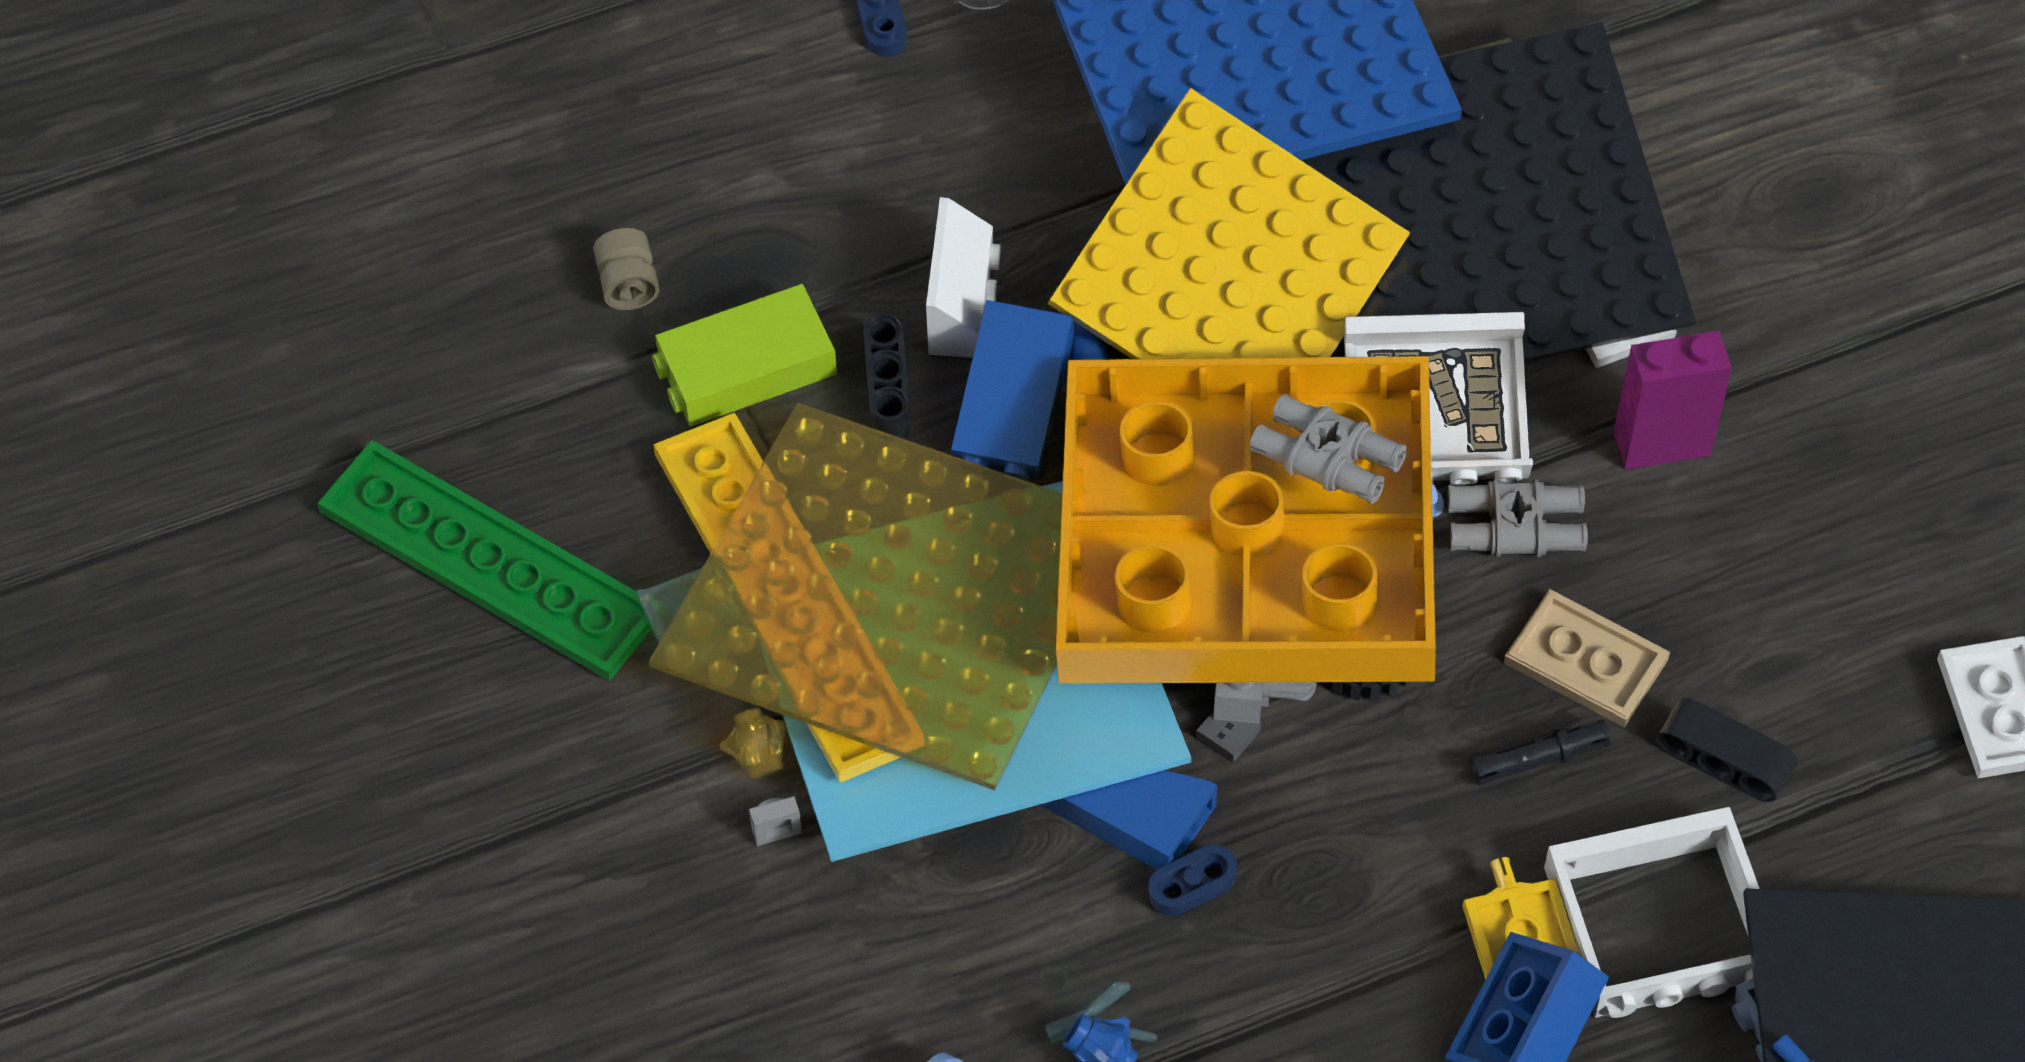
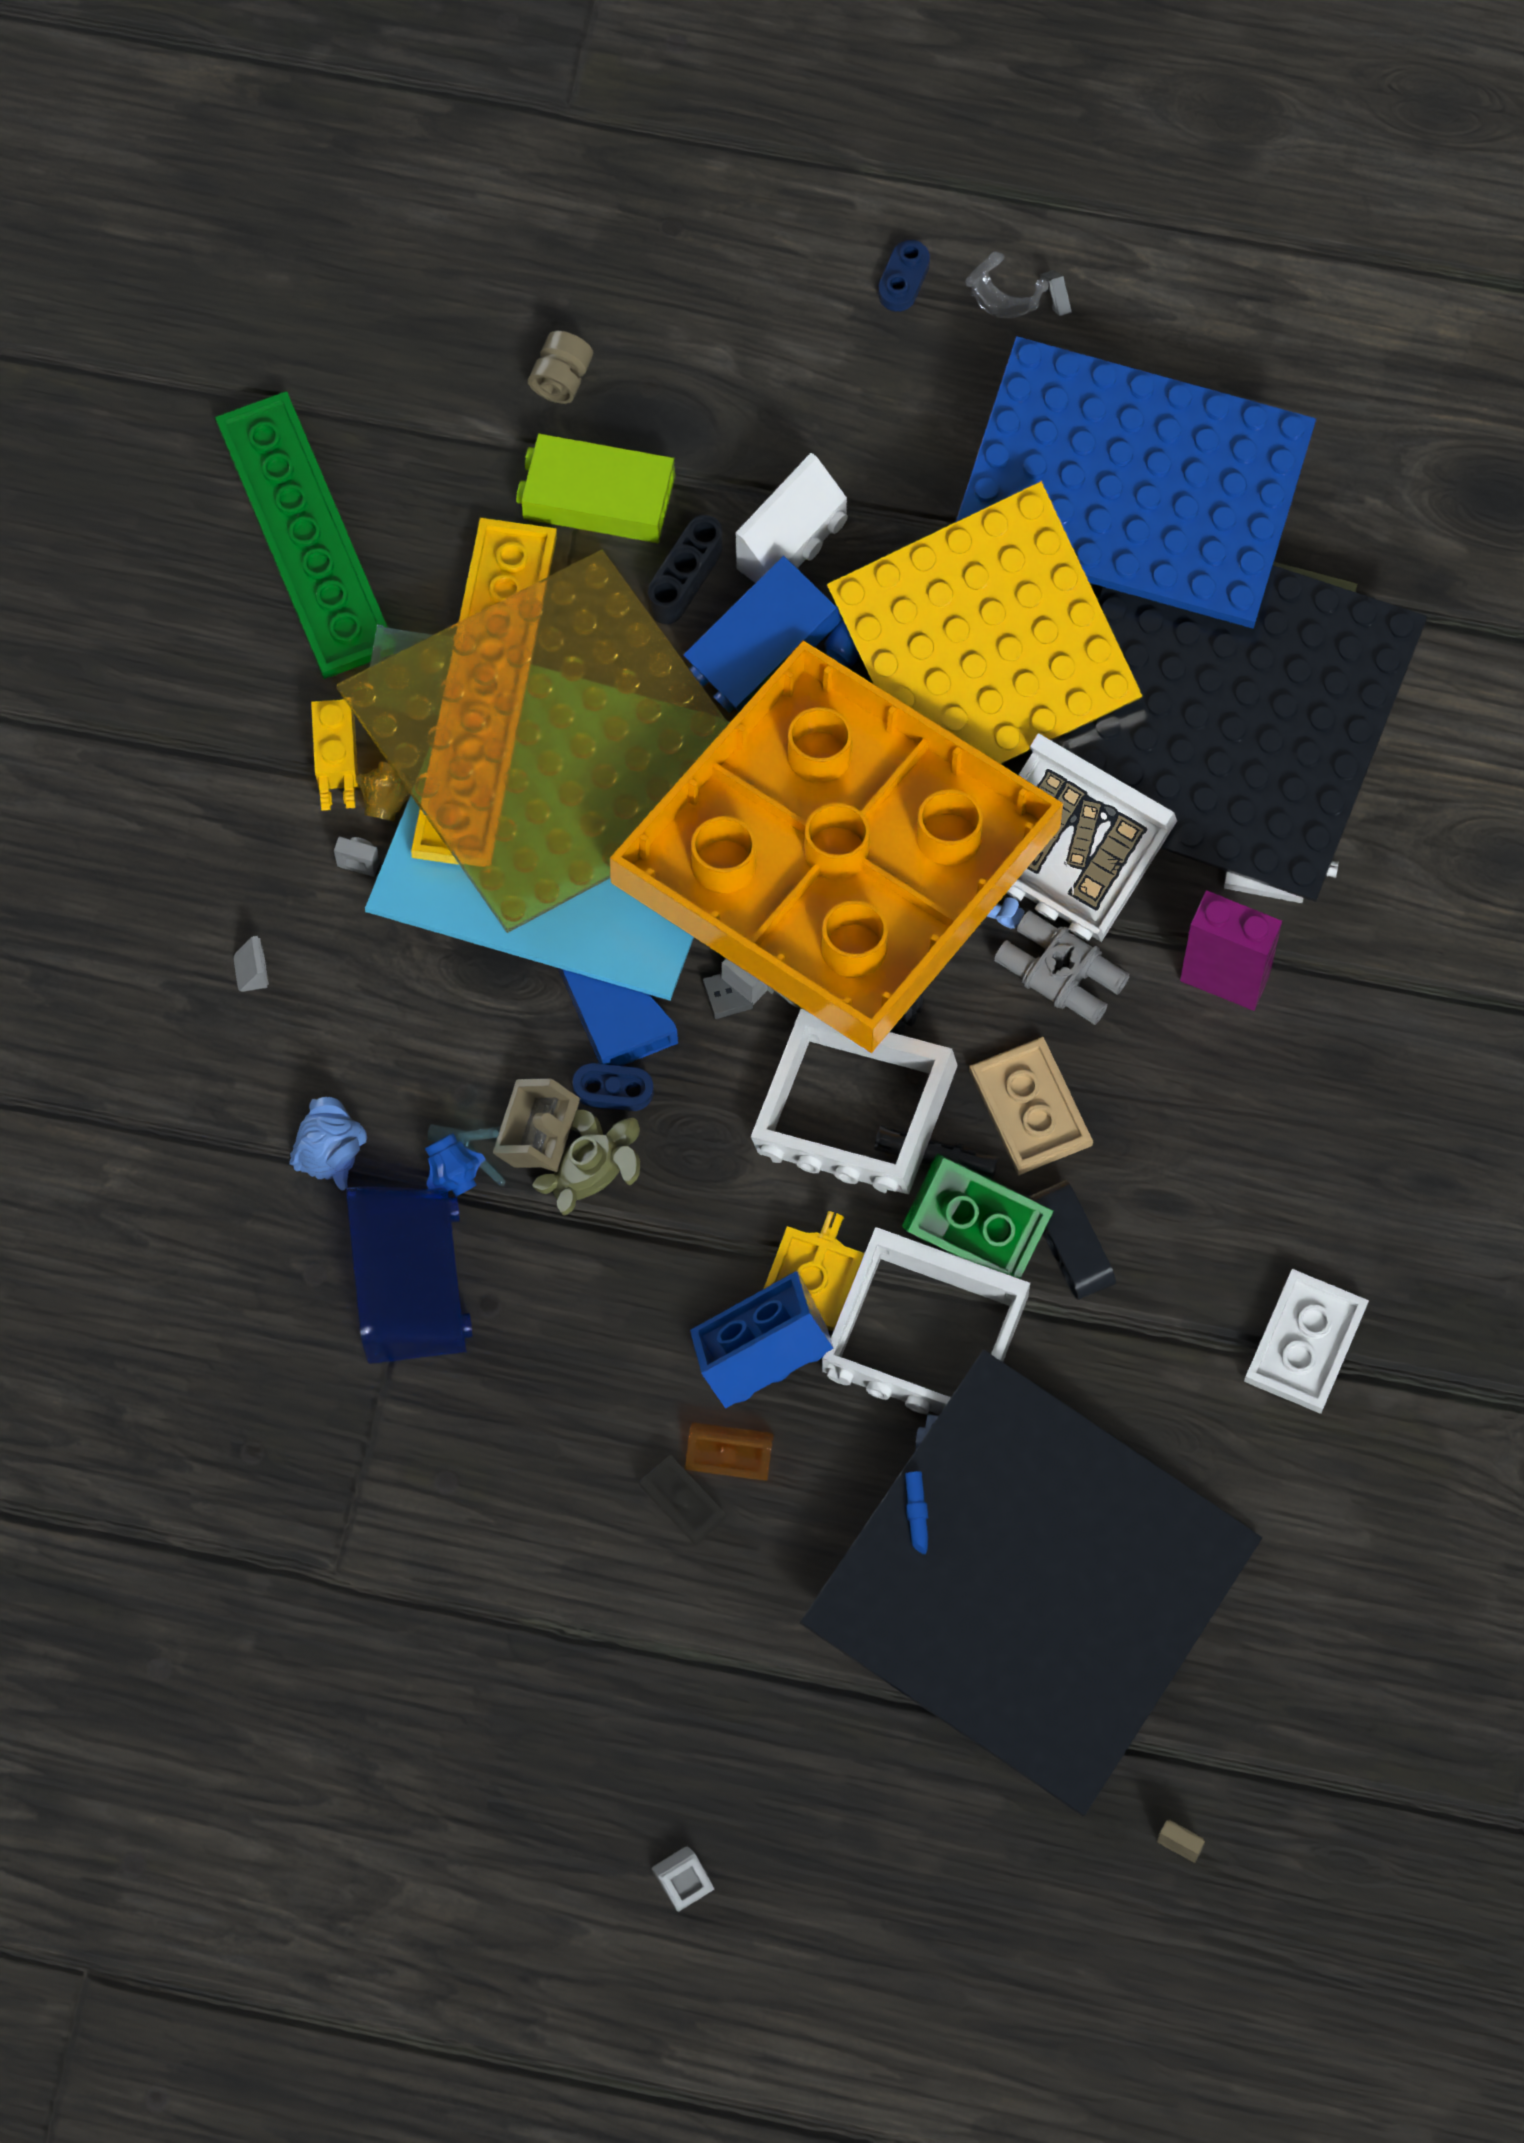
camera: 35 degrees right, 10 degrees up
light grey pin [1250,394,1407,504] -> none
none -> light grey slope [234,936,269,992]
none -> yellow hinge [311,699,358,811]
none -> dark tan window [493,1078,580,1172]
none -> olive animal [533,1110,640,1216]
none -> white window [751,1009,958,1195]
none -> green slope [902,1153,1053,1279]

